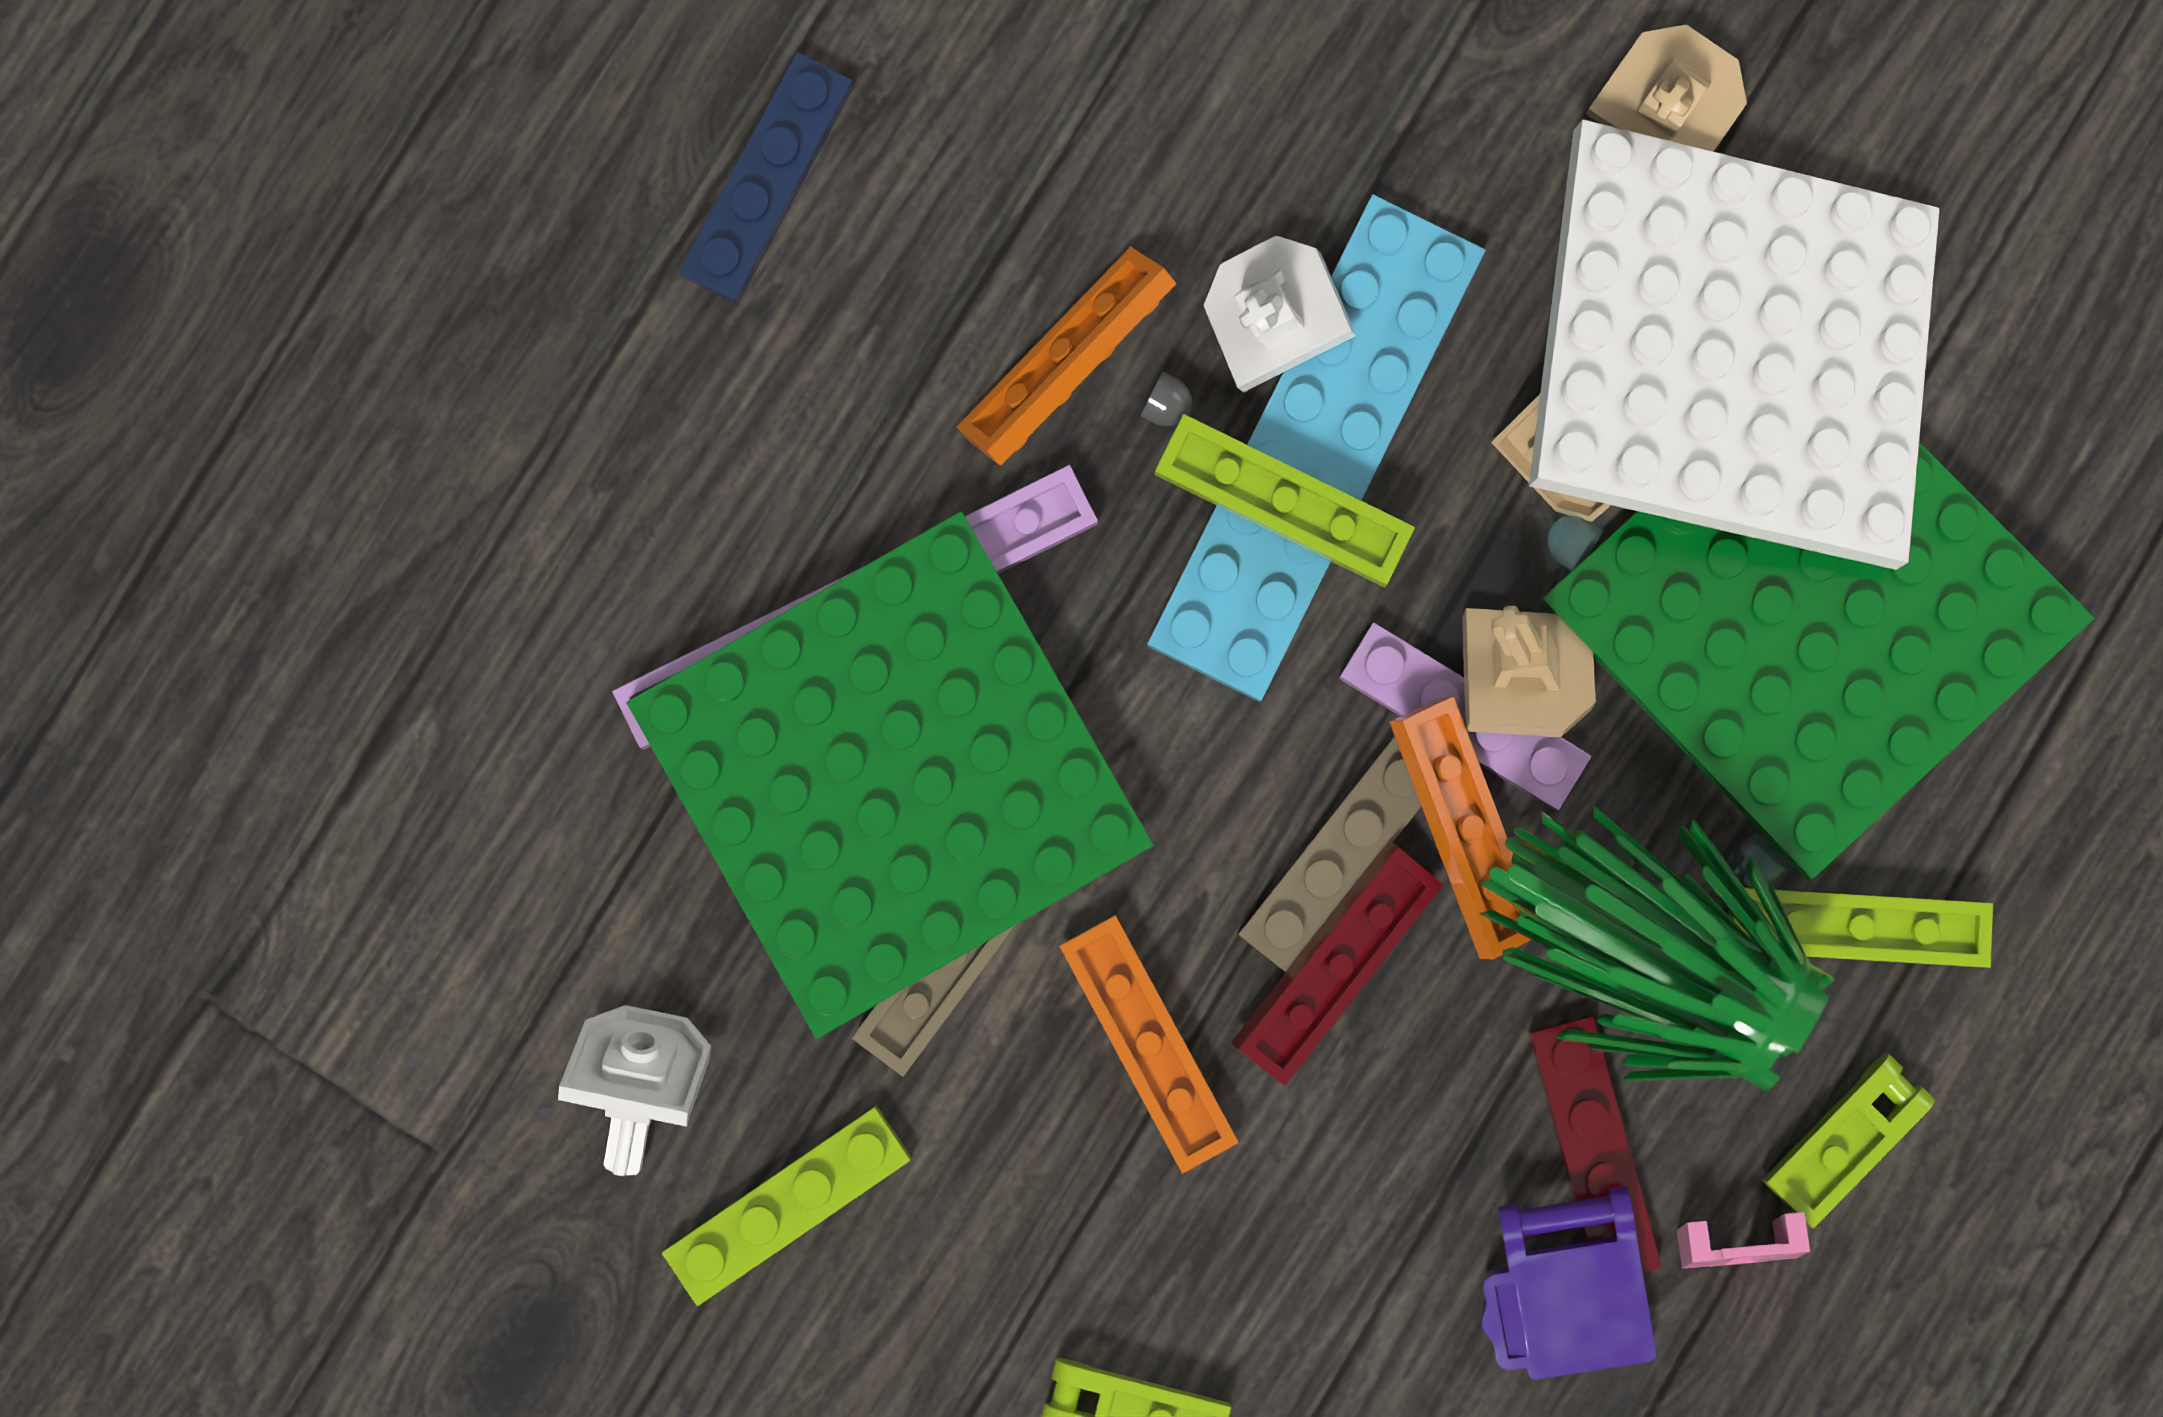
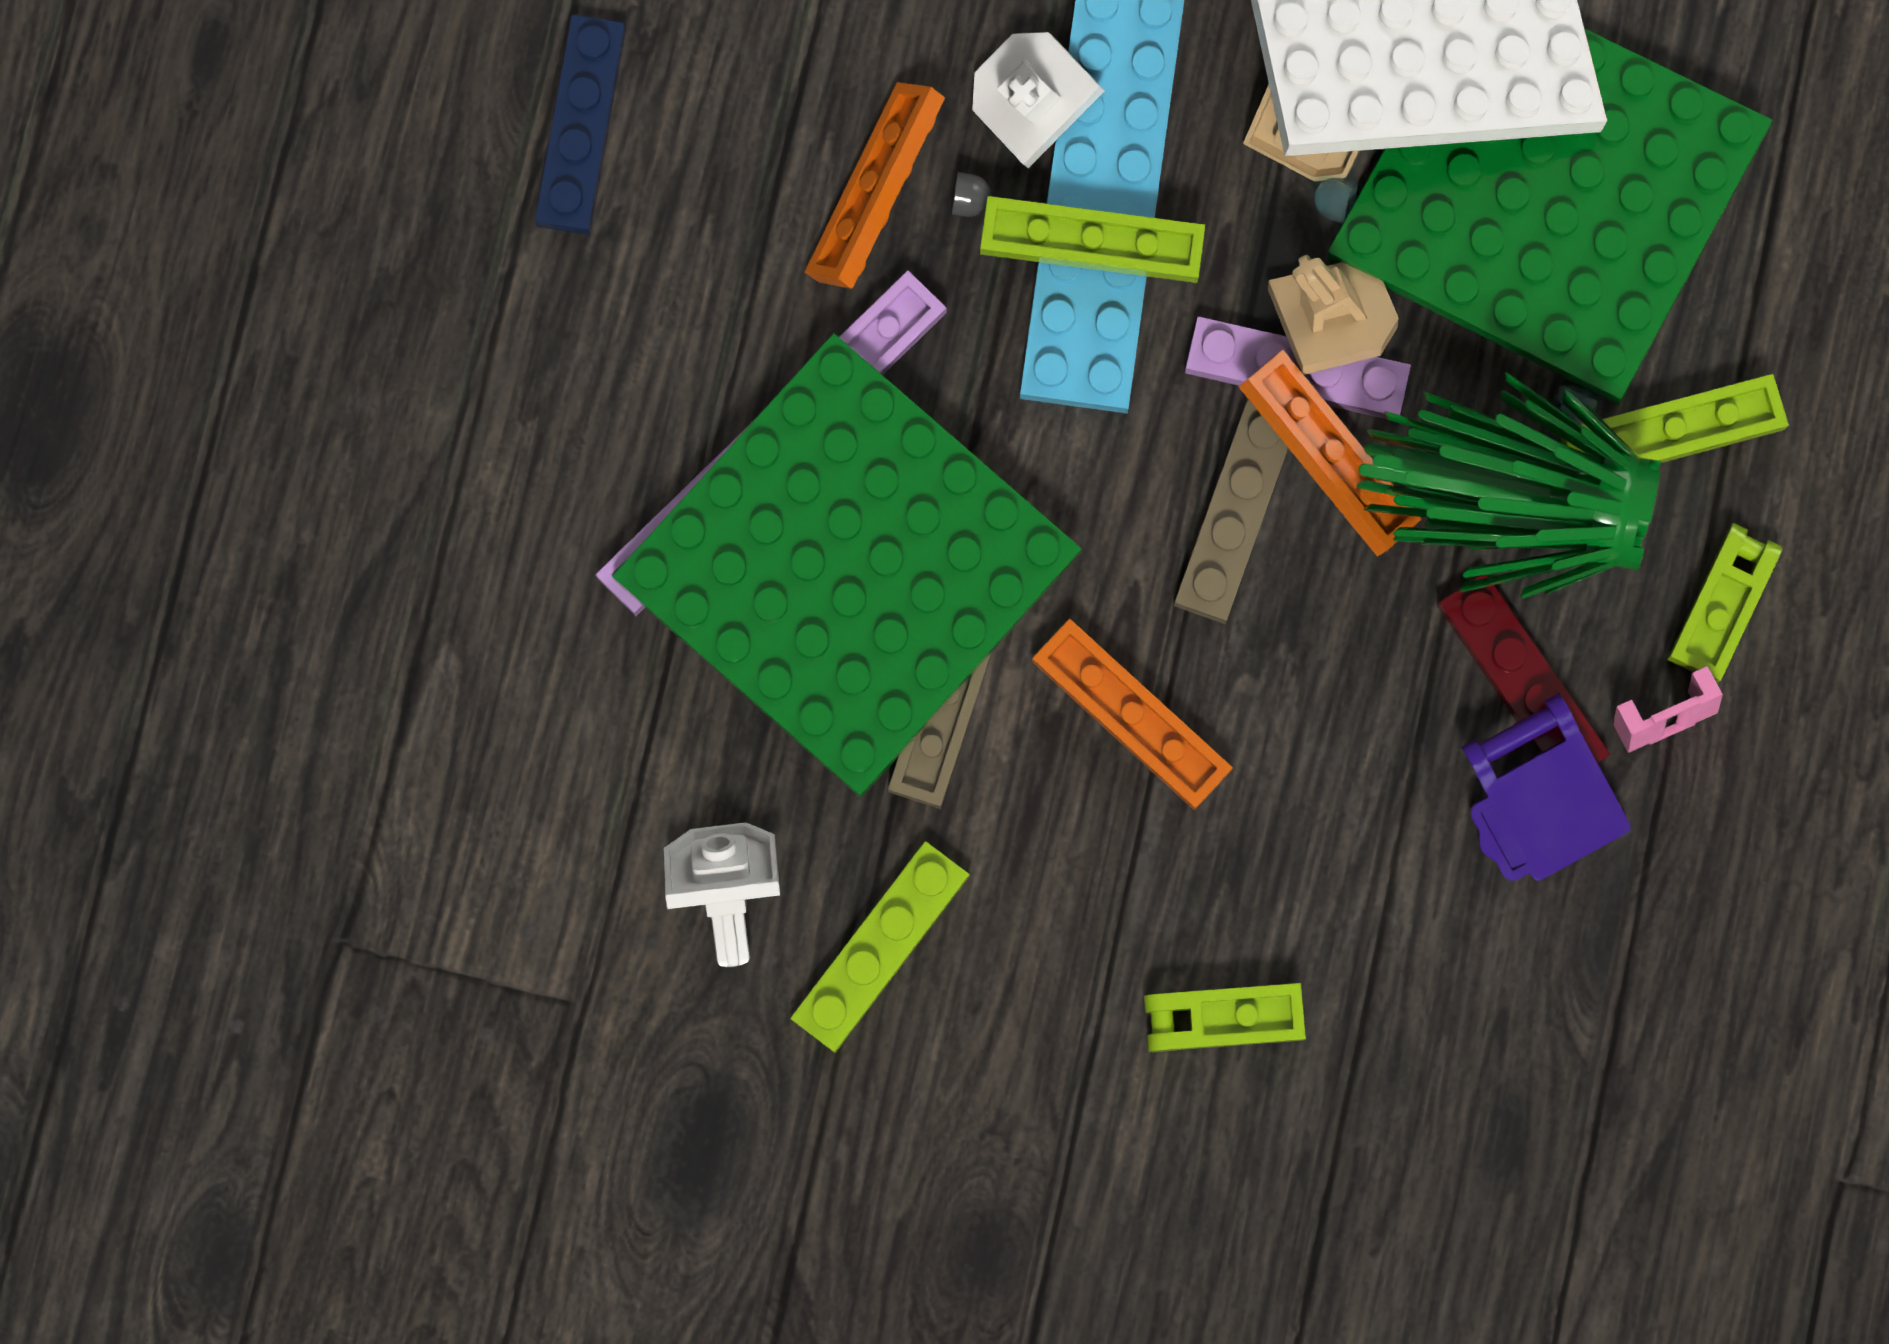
camera: 25 degrees left, 5 degrees down
dark red plate [1231,842,1443,1086] -> none

